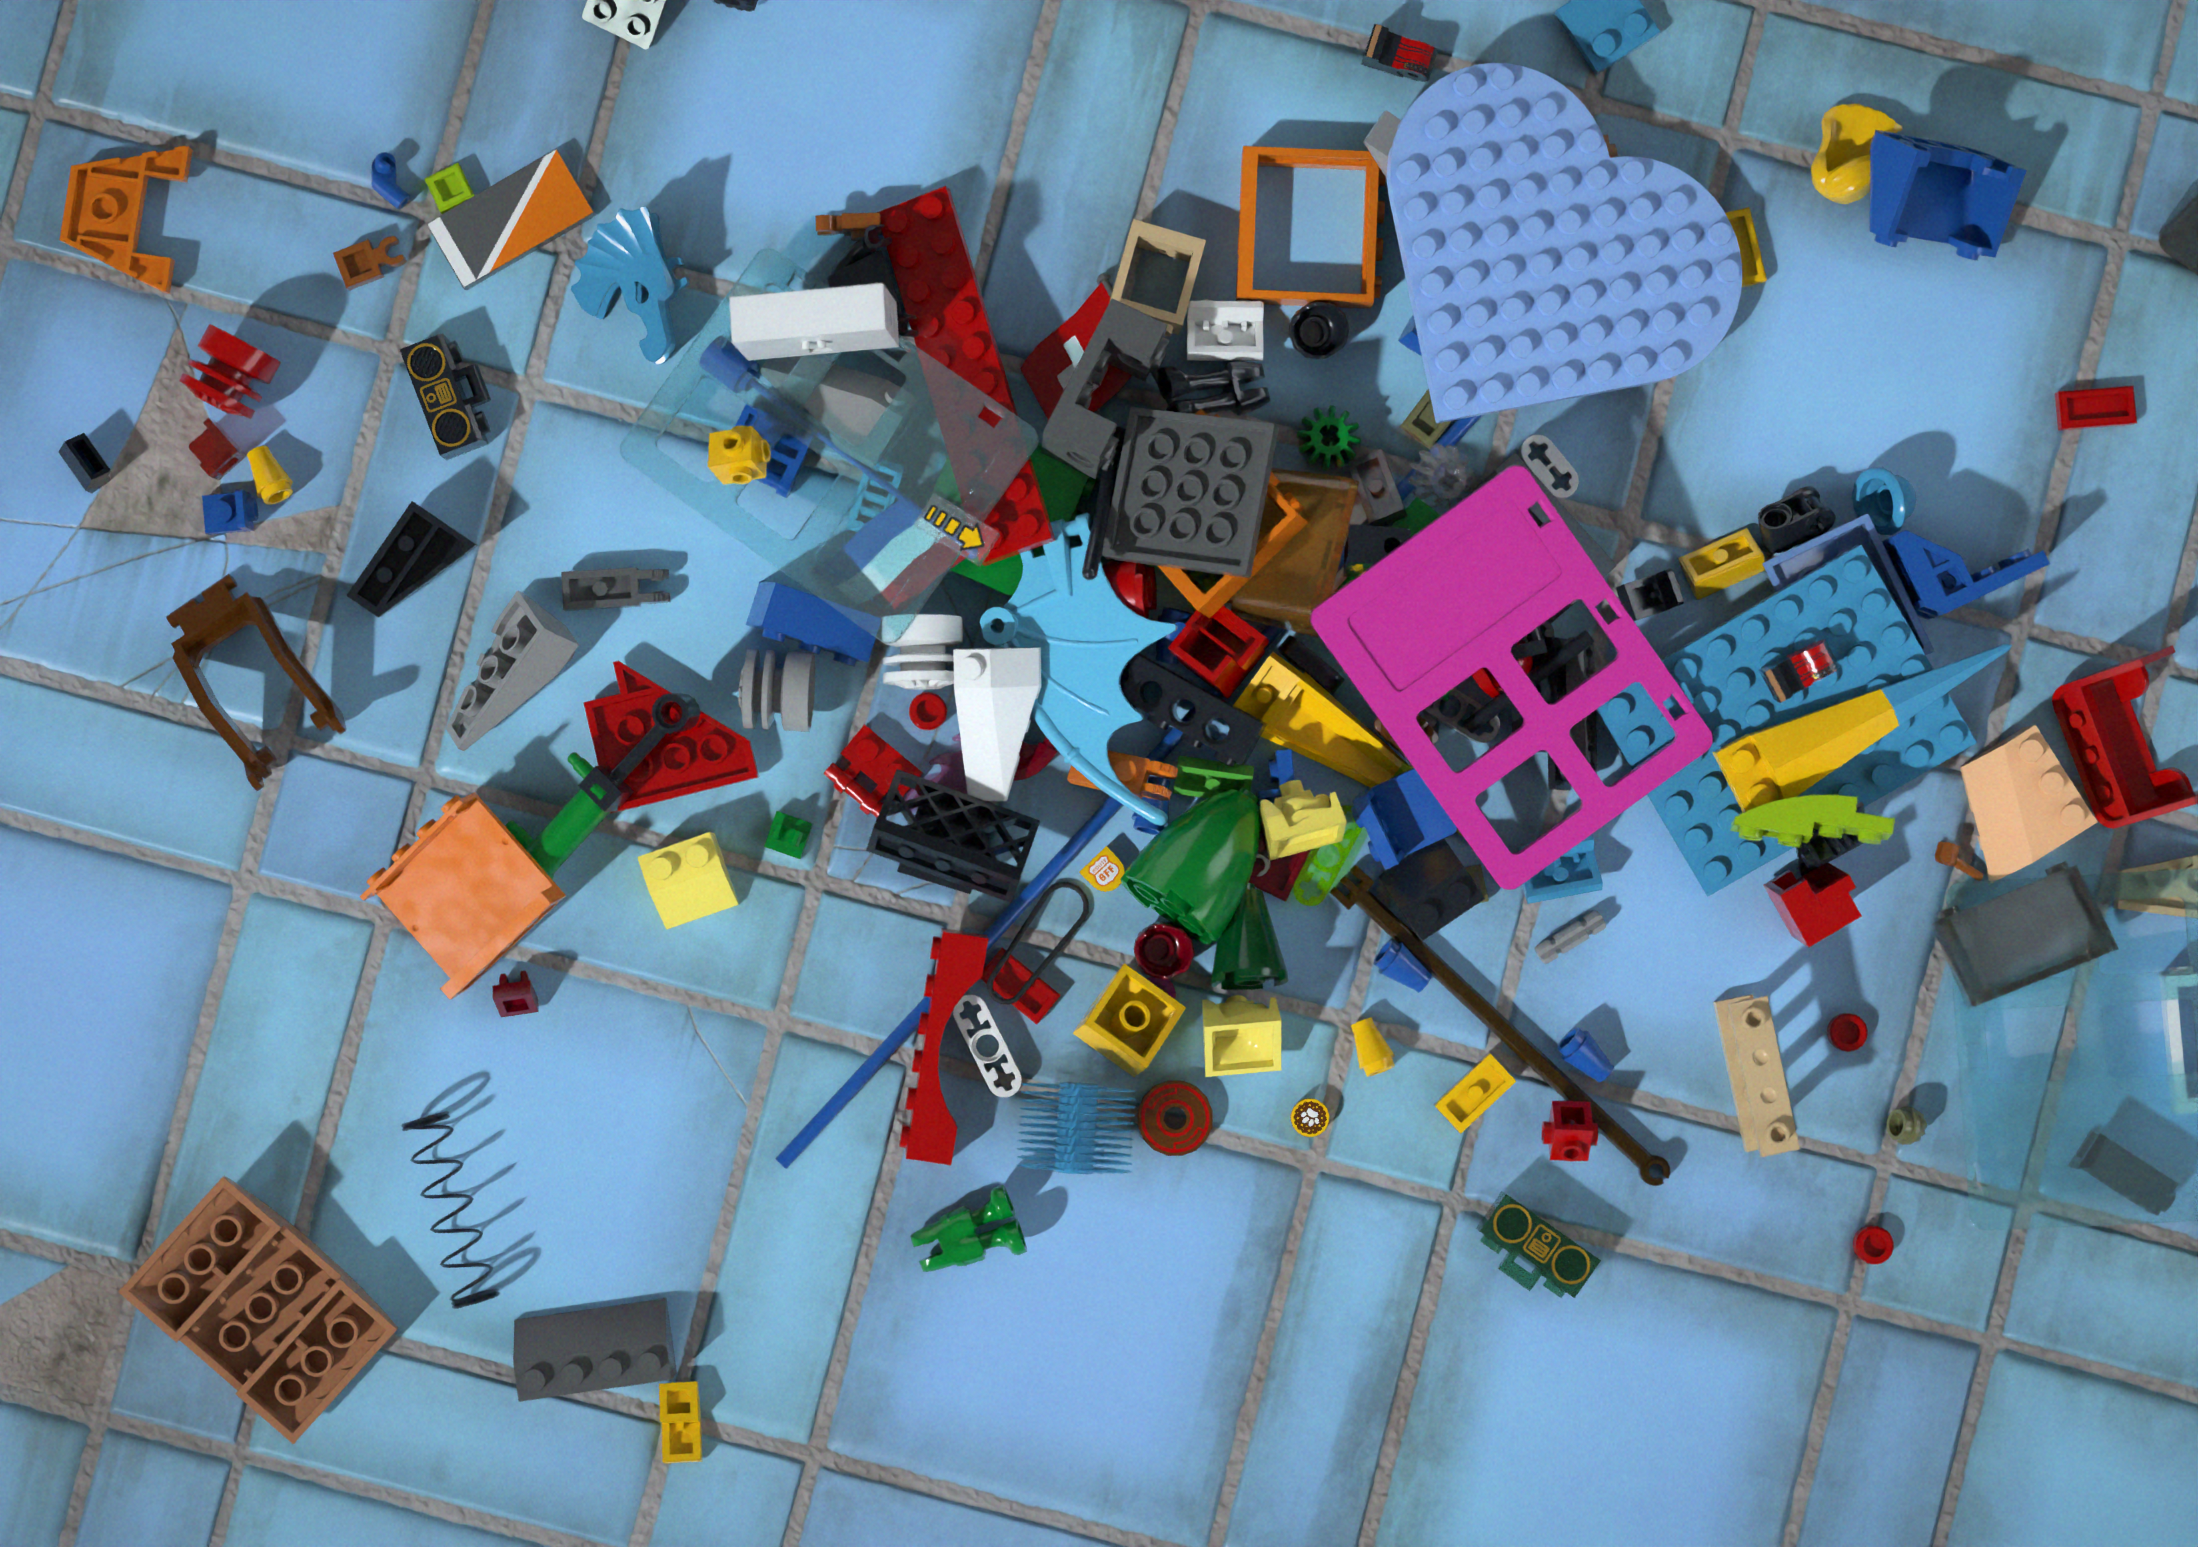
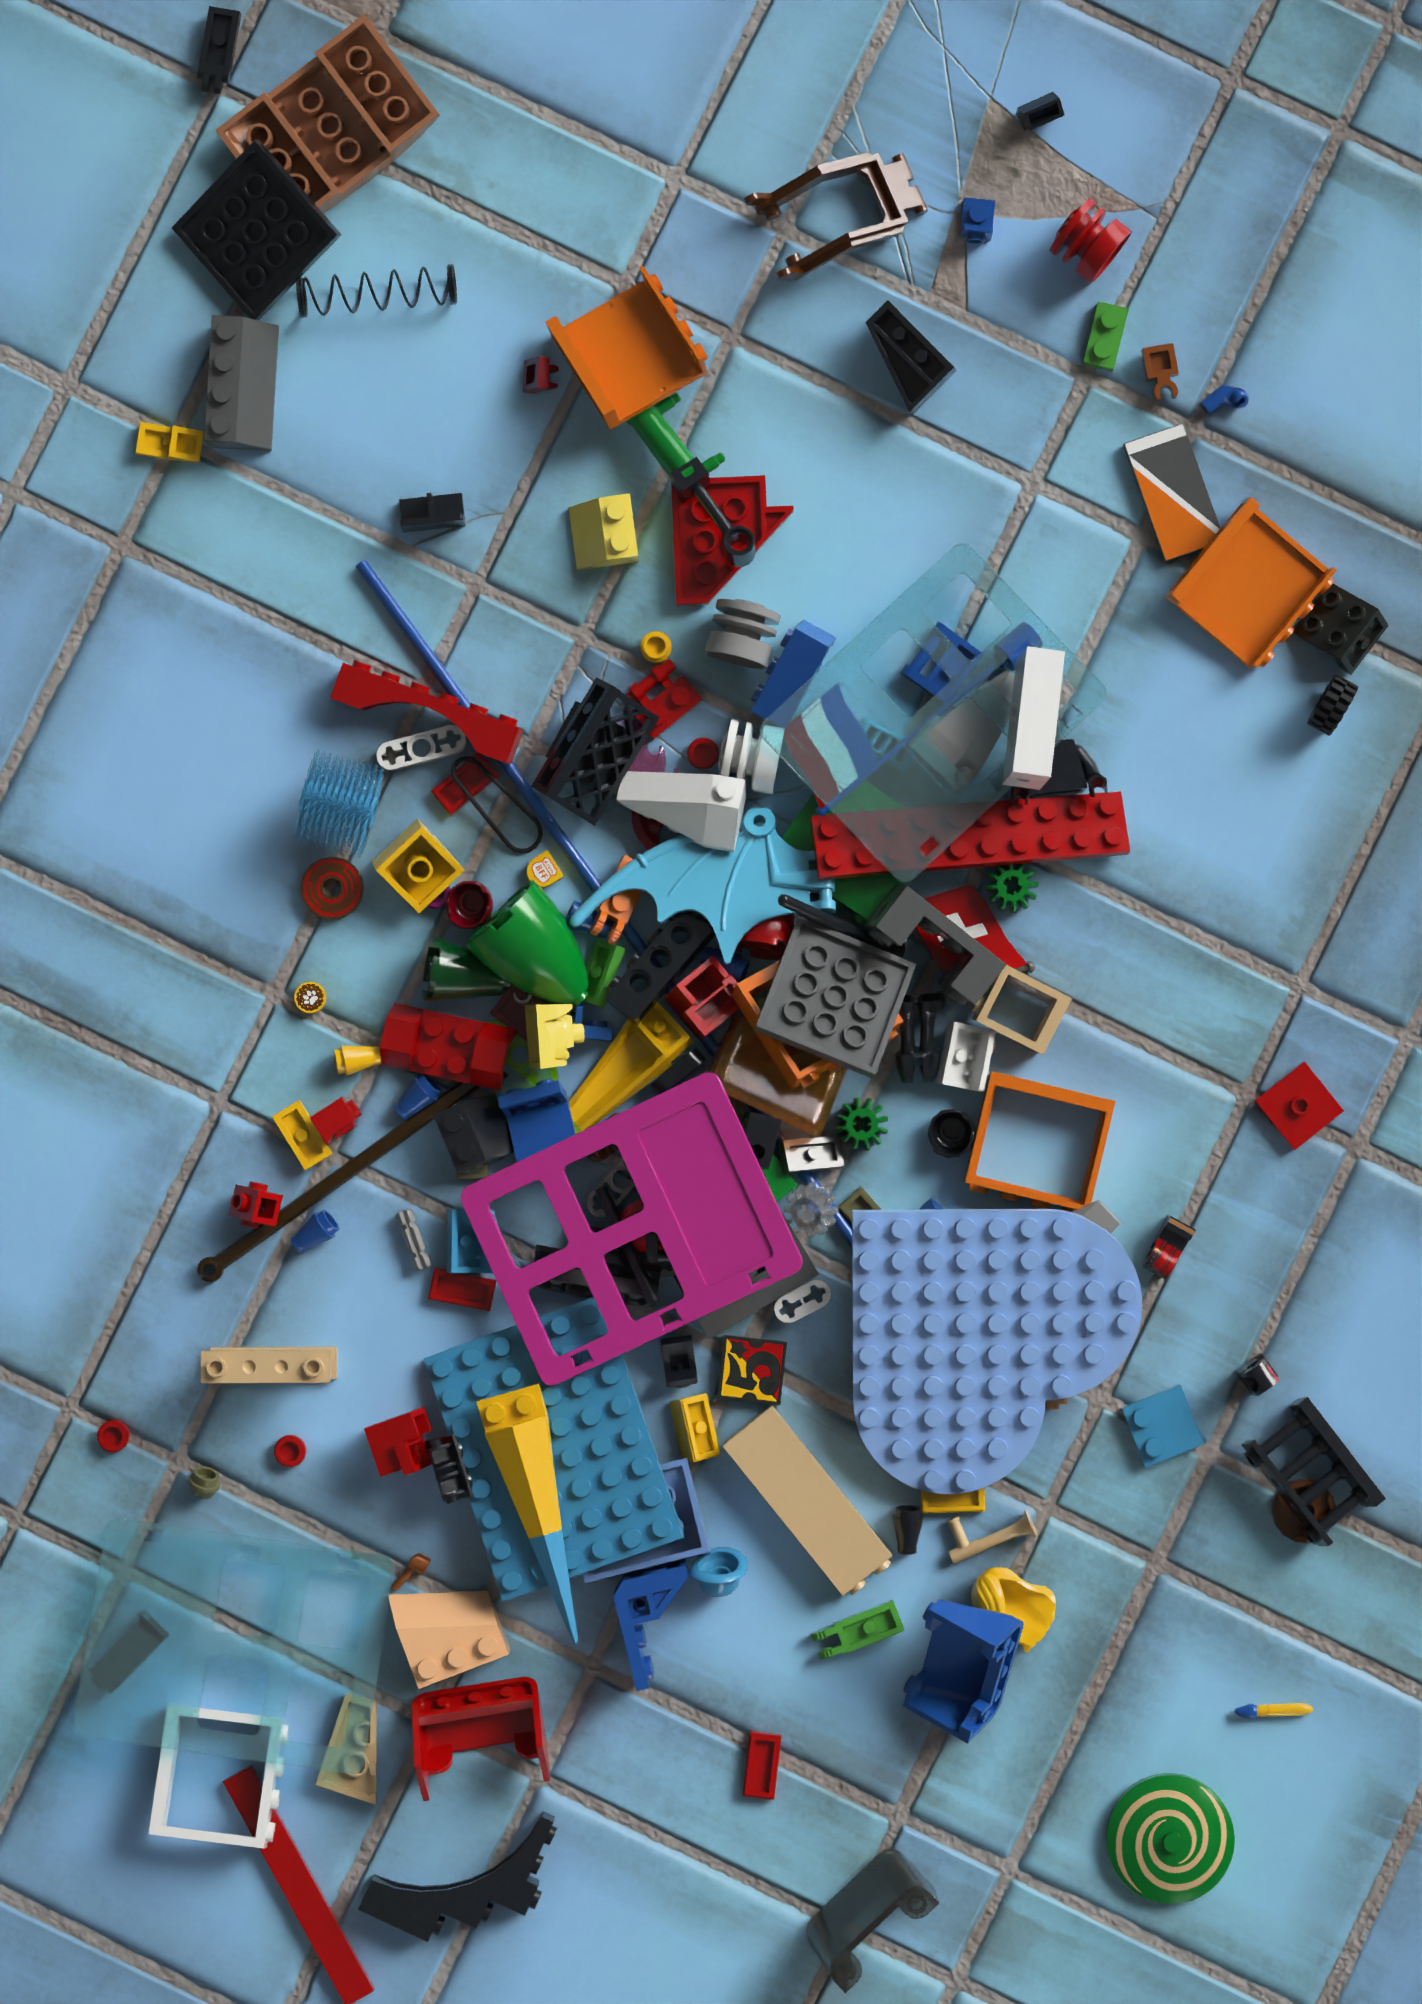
camera: 105 degrees right, 0 degrees up
orange wing [59,146,193,294] -> none
clear red panel [188,418,247,481] -> none
yellow cone [247,446,293,505] -> none
black piece [399,334,491,460] -> none
lime tile [424,163,475,214] -> none
light grey wedge [446,591,579,751] -> none
dark grey hinge [561,567,670,611] -> none
dark azure animal [571,206,690,364] -> none
yellow brick [708,425,771,485] -> none
green tile [764,811,813,859] -> none
dark orange plate [815,213,882,241] -> none
green piece [910,1185,1027,1272] -> none
clear tile [914,493,1000,567] -> none
light yellow brick [1202,995,1281,1077] -> none
clear green piece [1476,1191,1601,1298] -> none
lime slope [1730,795,1895,847] -> none
black piece [1758,487,1836,553] -> none
leg [1758,639,1840,703] -> none
clear smoke windscreen [1931,861,2119,1009] -> none
none -> black plate [172,140,342,321]
none -> black hinge [197,6,242,94]
none -> red window [310,1097,362,1144]
none -> red piece [380,1003,516,1091]
none -> black panel [399,492,466,533]
none -> red tile [428,1268,497,1311]
none -> yellow plate [640,631,672,663]
none -> tile [717,1335,787,1405]
none -> tan brick [722,1404,893,1596]
none -> bright green hinge [811,1600,905,1660]
none -> black cone [892,1505,924,1554]
none -> tan piece [946,1508,1039,1564]
none -> green gear [984,863,1039,914]
none -> bright green plate [1082,301,1129,372]
none -> orange panel [1164,497,1337,669]

